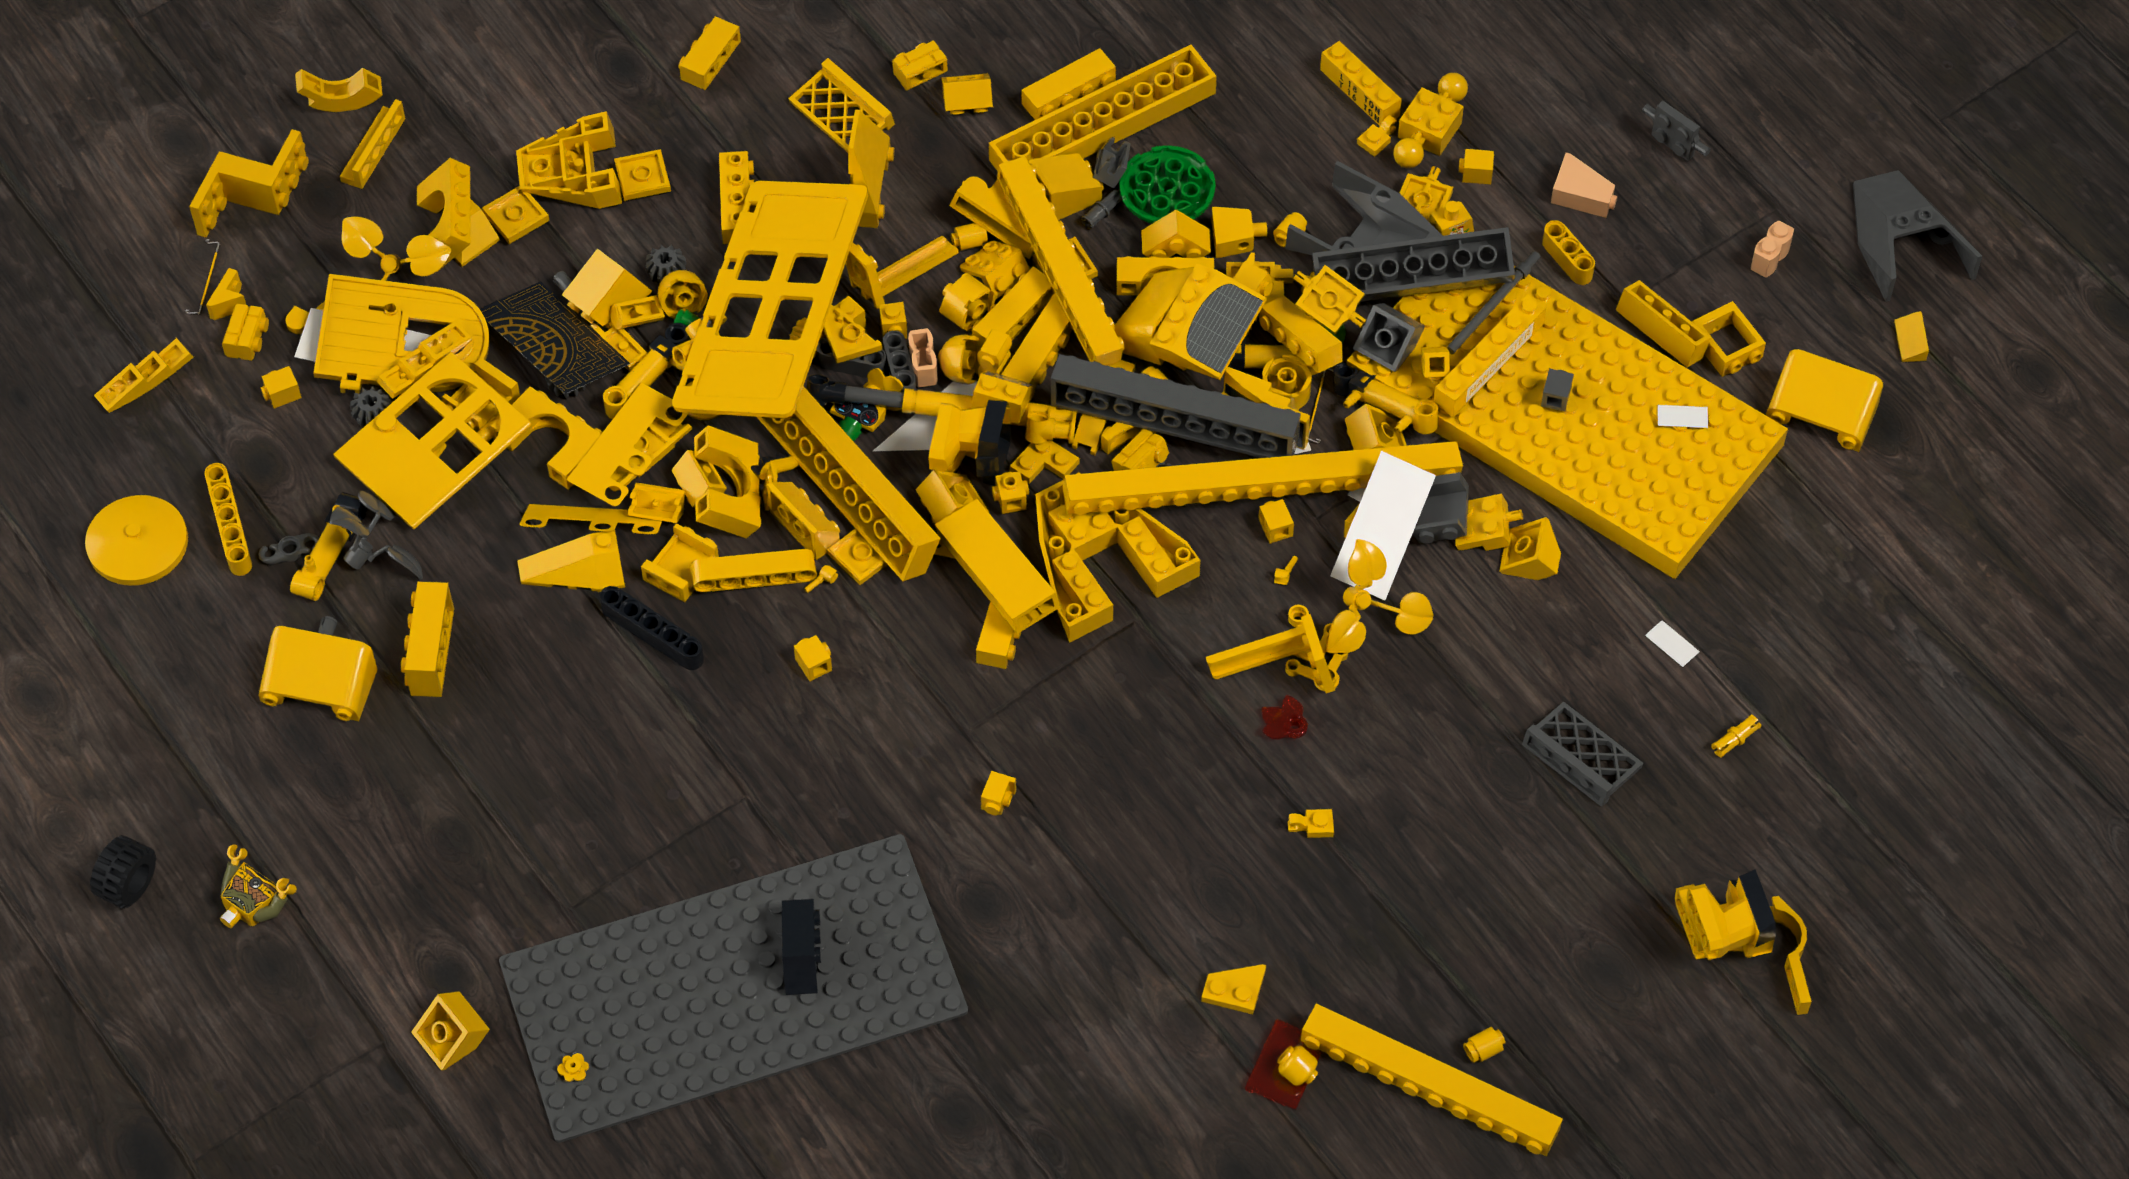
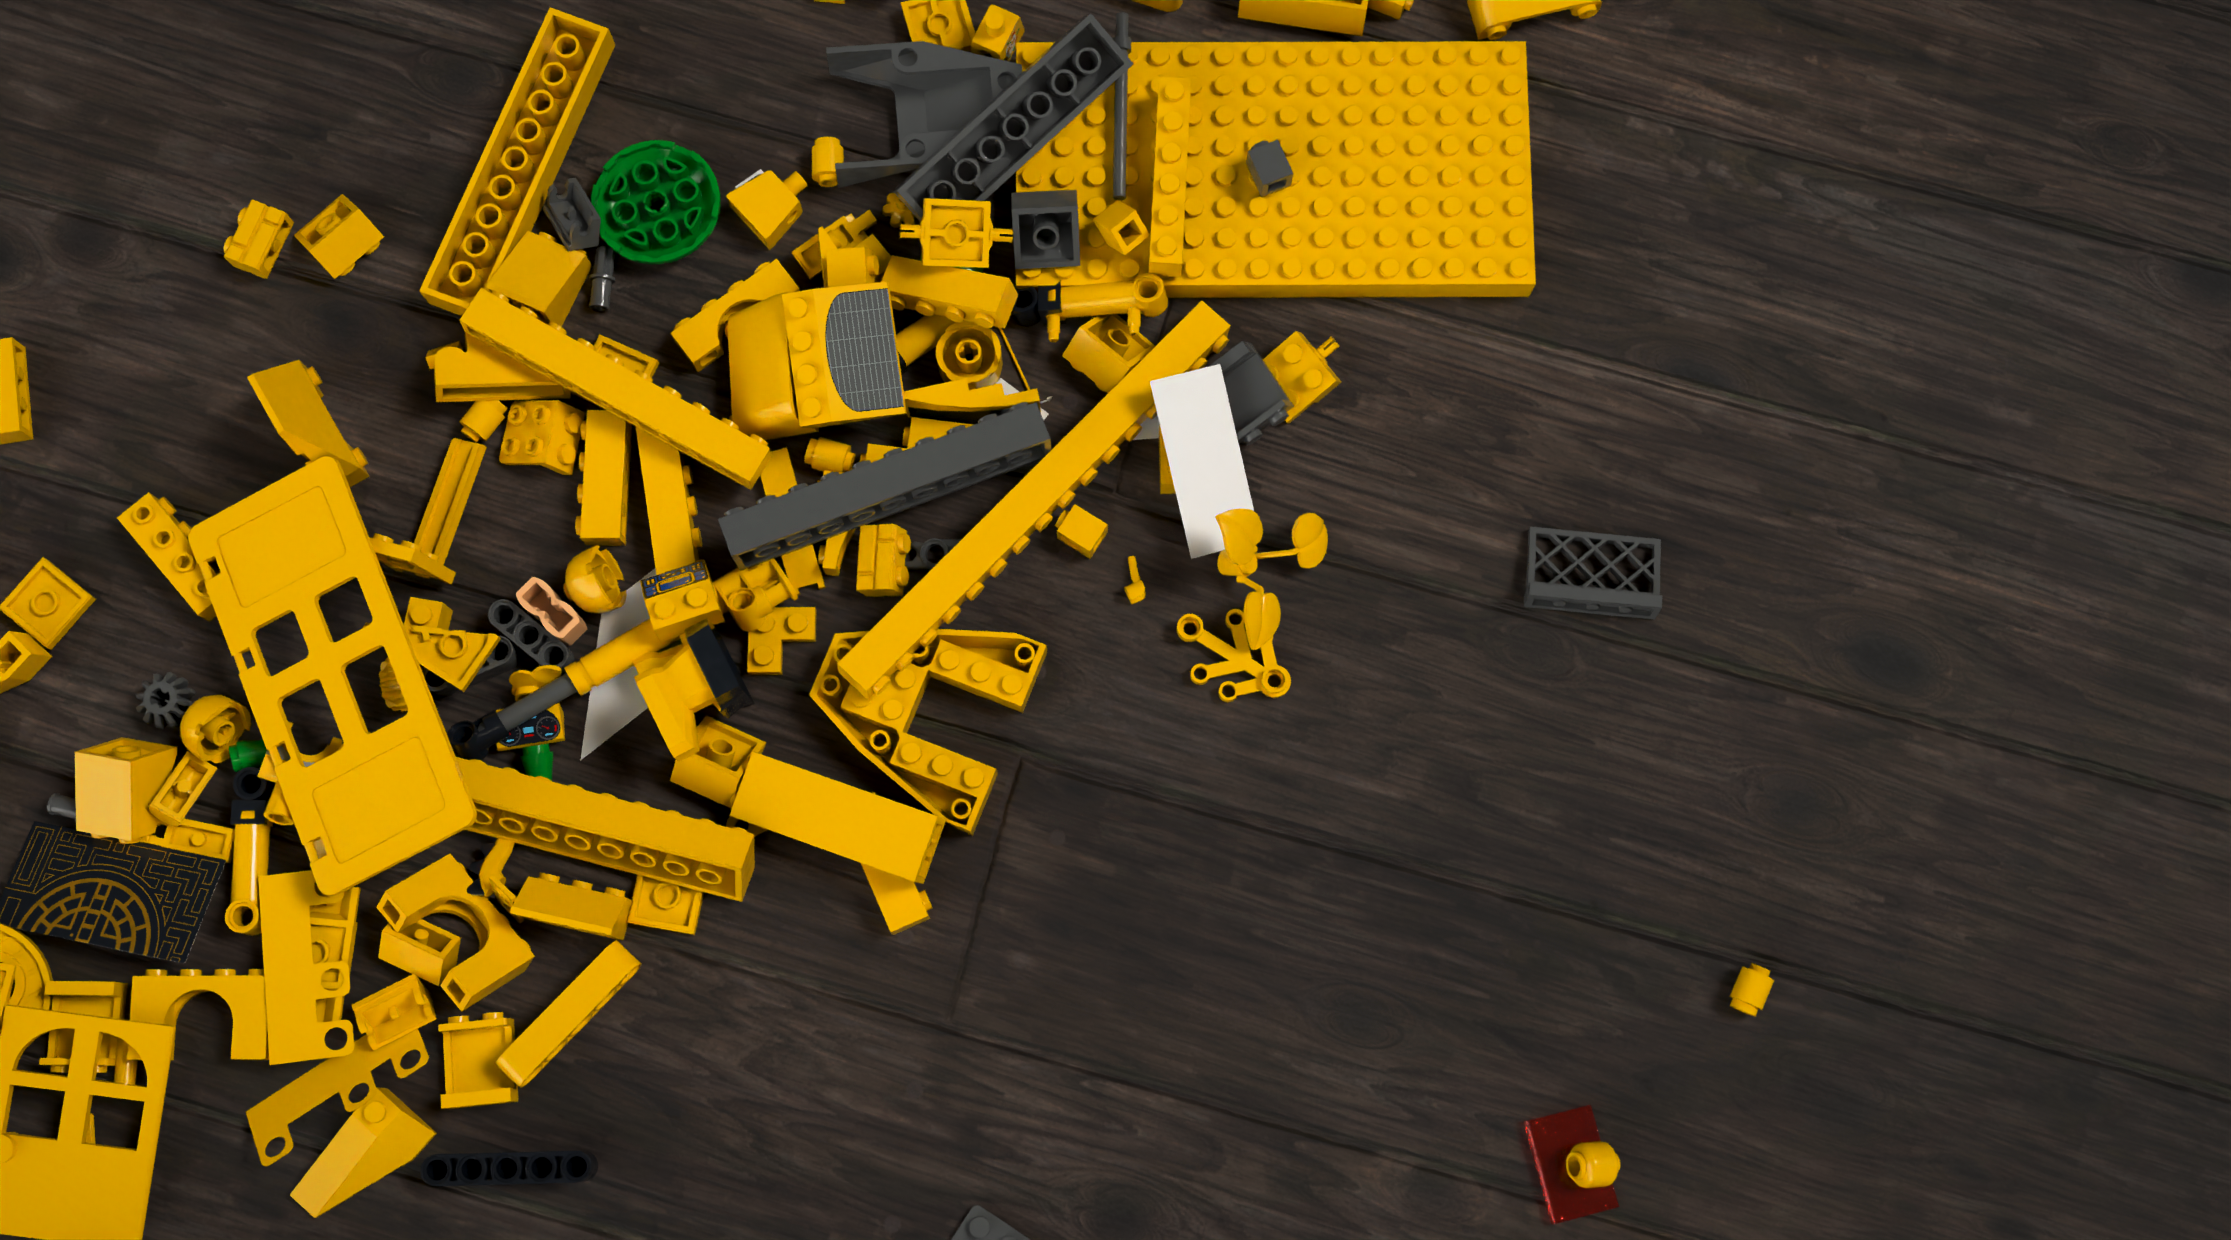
camera: 40 degrees left, 20 degrees up
yellow fence [788,58,895,153] -> none
yellow brick [794,635,832,681] -> none
yellow hand [804,565,838,593] -> none
yellow brick [879,302,908,339] -> none
yellow brick [939,273,996,331] -> none
yellow brick [977,329,1012,378] -> none
yellow brick [981,771,1016,816] -> none
yellow brick [992,471,1029,514] -> none
yellow brick [1021,48,1116,120] -> none
yellow brick [1141,210,1211,258] -> none
yellow wing [1201,964,1266,1015] -> none
yellow bracket [1206,614,1335,693] -> none
clear red plate [1261,695,1308,739] -> none
yellow plate [1287,809,1334,838] -> none
yellow brick [1300,1003,1563,1157] -> none
yellow slope [1499,517,1561,580] -> none
white sticker [1645,620,1700,667] -> none
white sticker [1658,405,1708,428] -> none
yellow piece [1675,869,1776,960] -> none
yellow pin [1711,715,1761,758] -> none
yellow piece [1770,896,1812,1015] -> none

